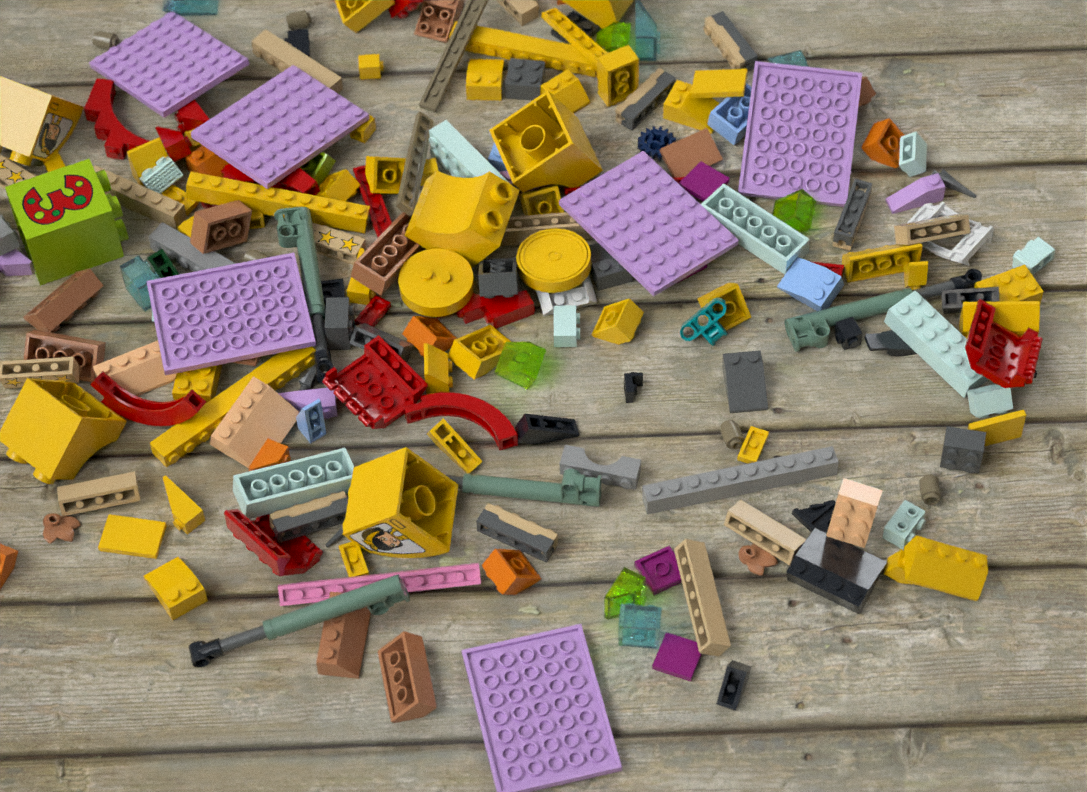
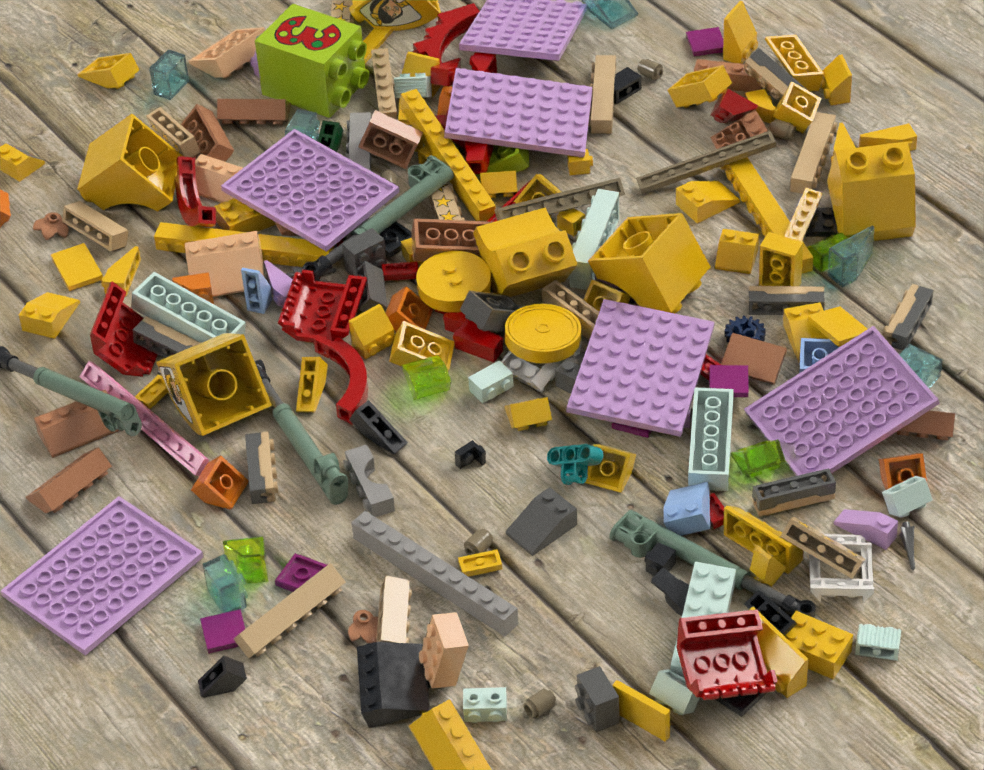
camera: 55 degrees right, 10 degrees down
yellow brick [358,54,384,80] -> none
dark grey brick [505,58,545,101] -> none

